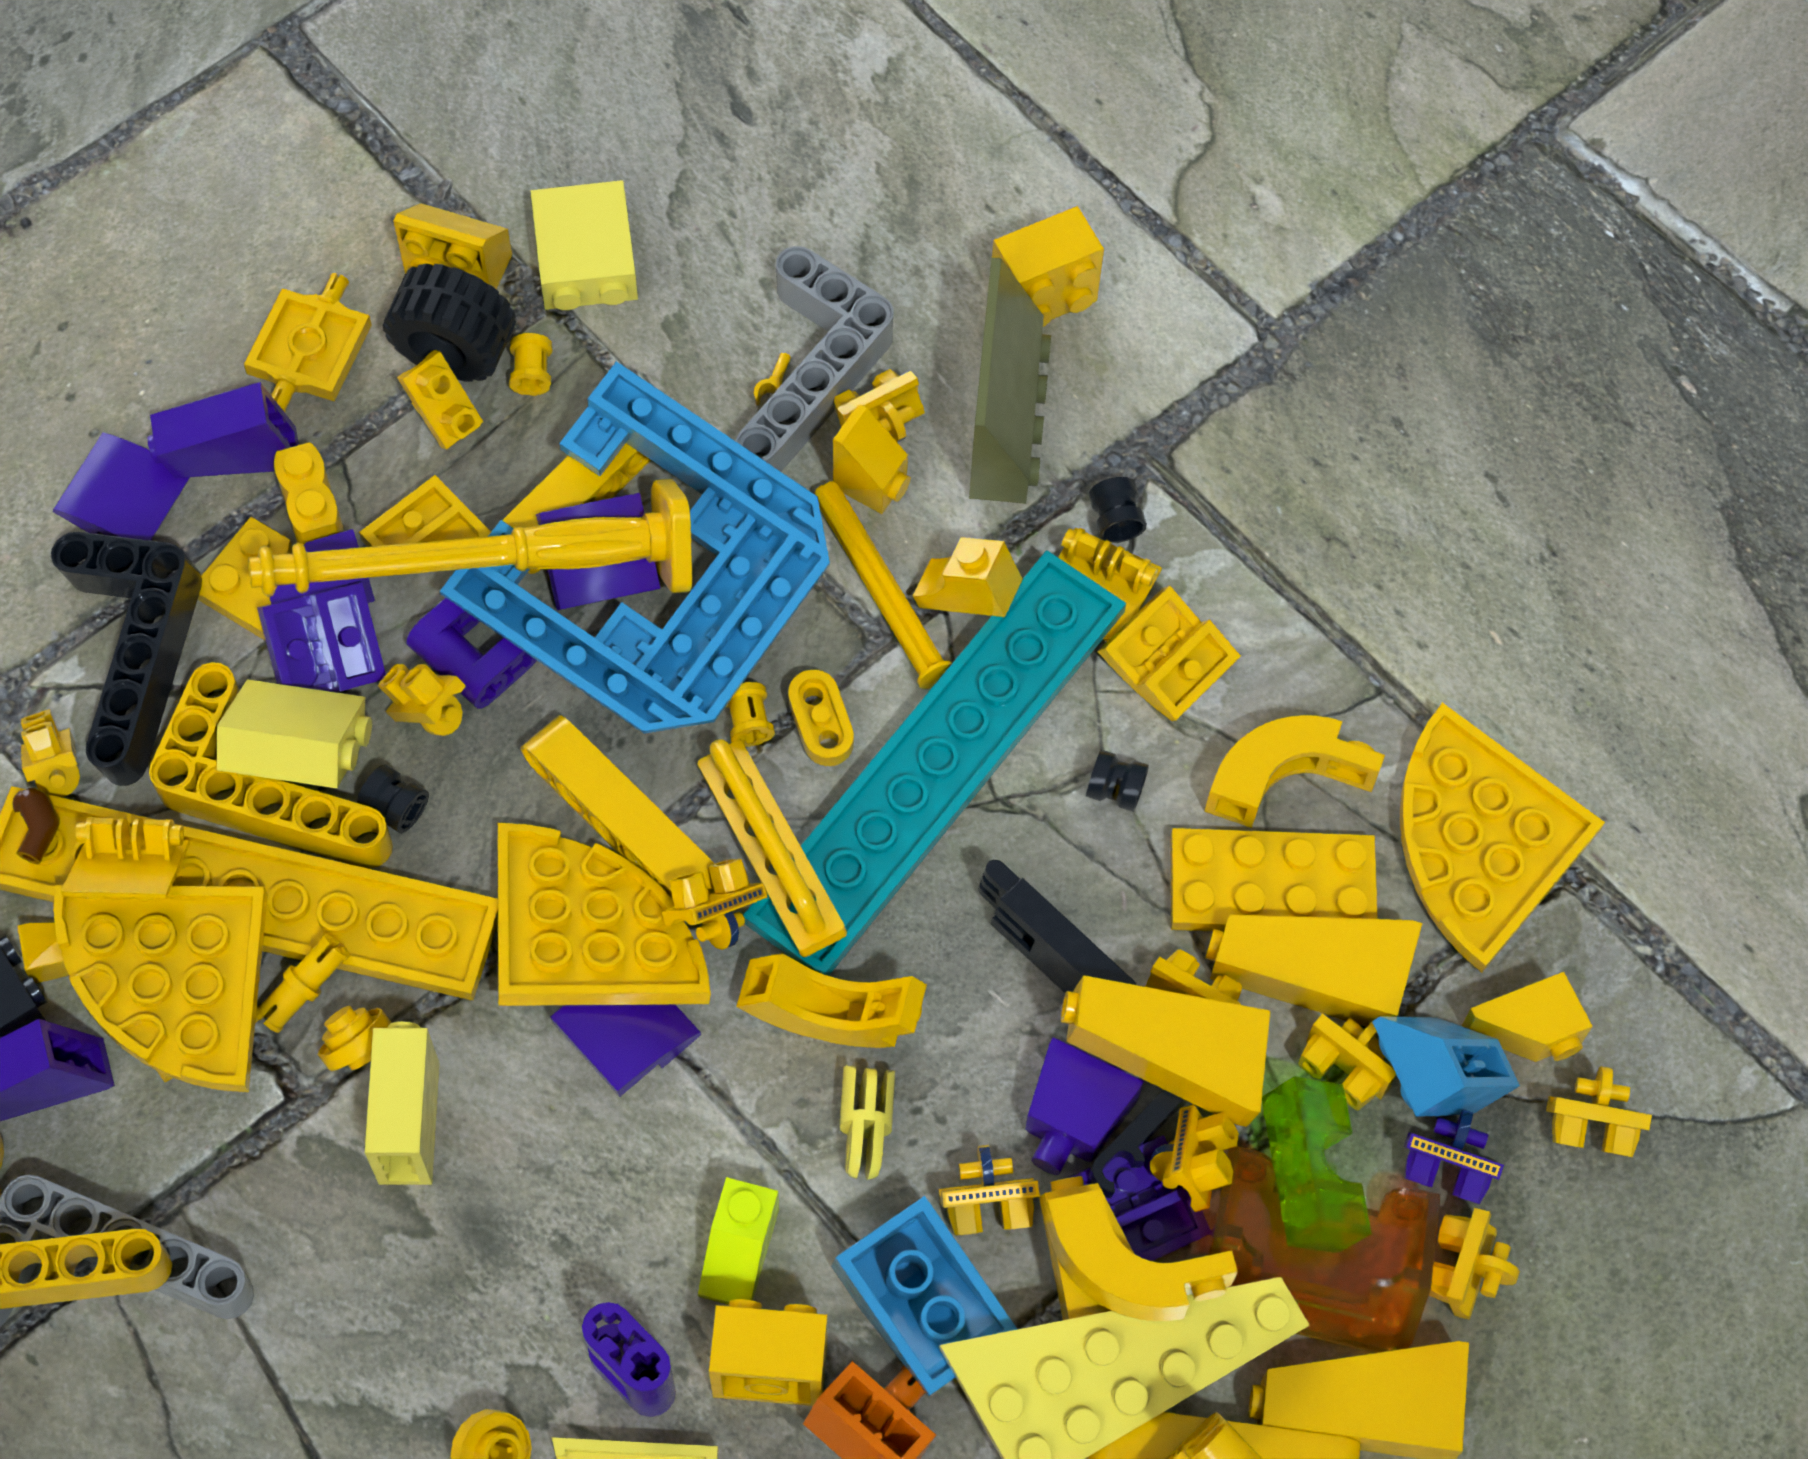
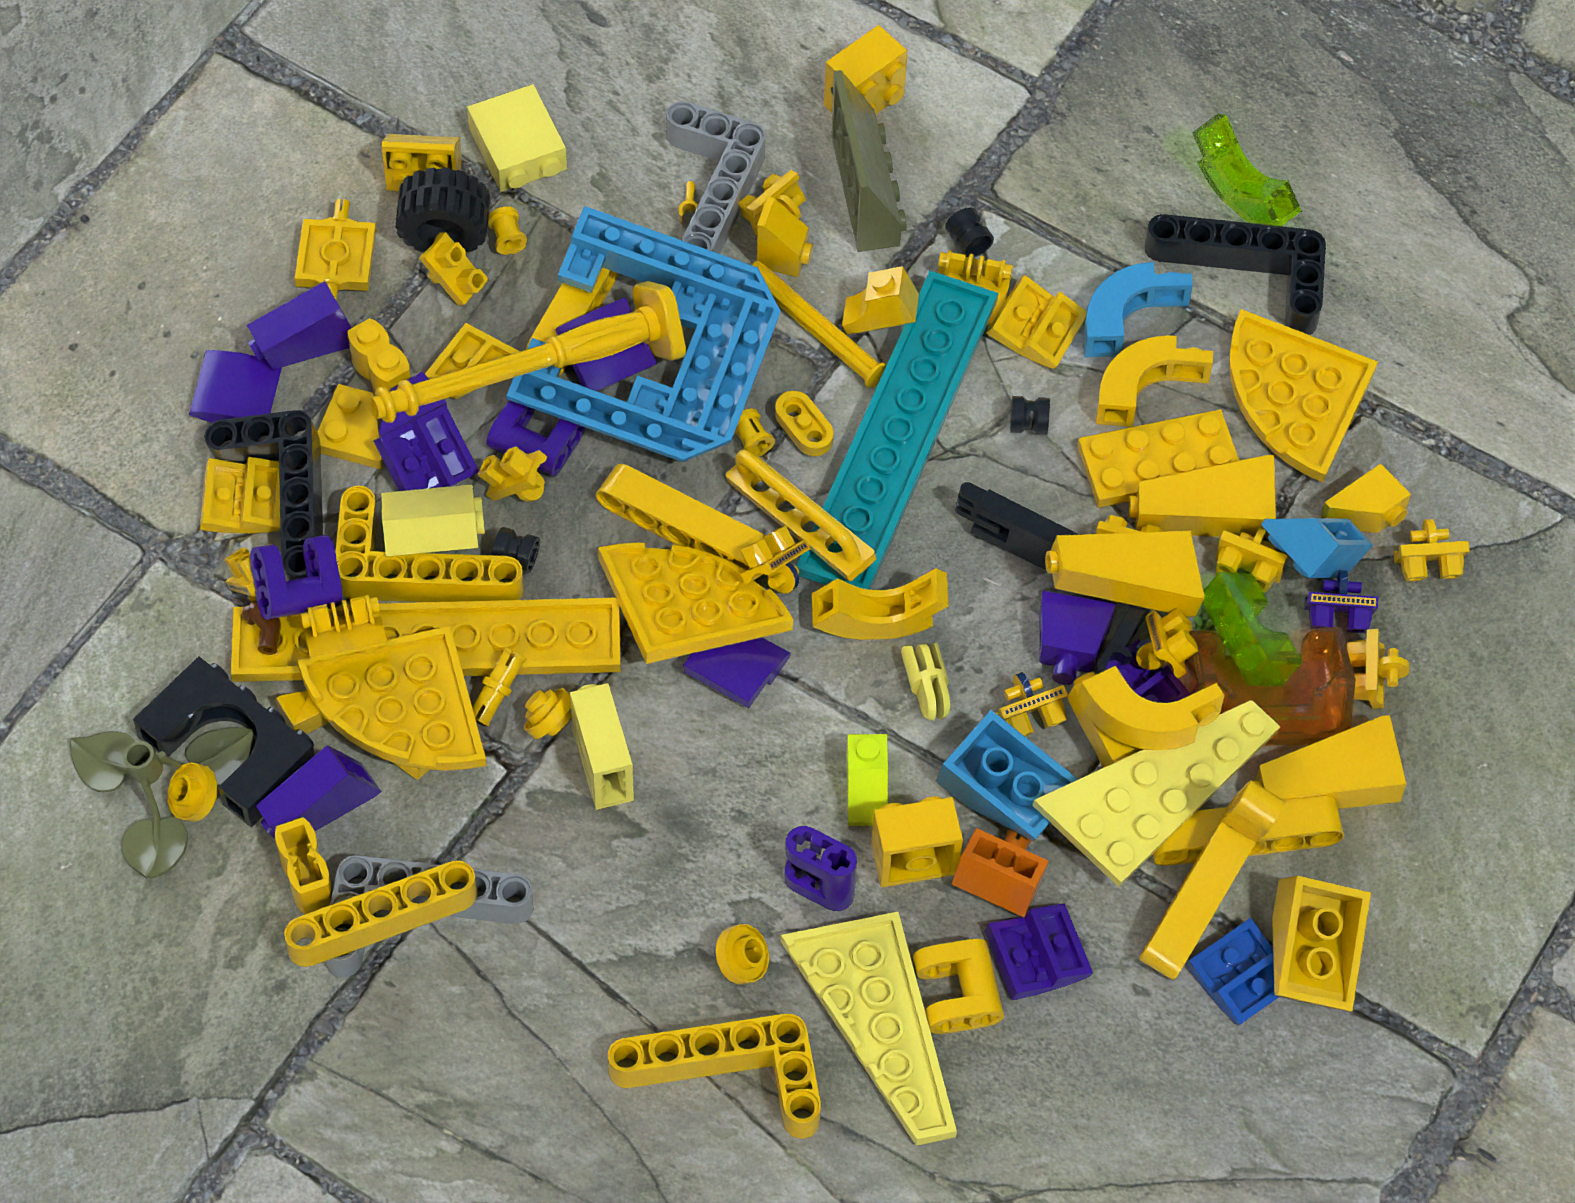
camera: 15 degrees left, 5 degrees down
none -> yellow slope [200,457,281,534]
none -> dark purple connector [250,535,343,620]
none -> dark azure arch [1083,262,1193,357]
none -> black beam [1144,214,1326,335]
none -> clear neon green arch [1192,114,1302,226]

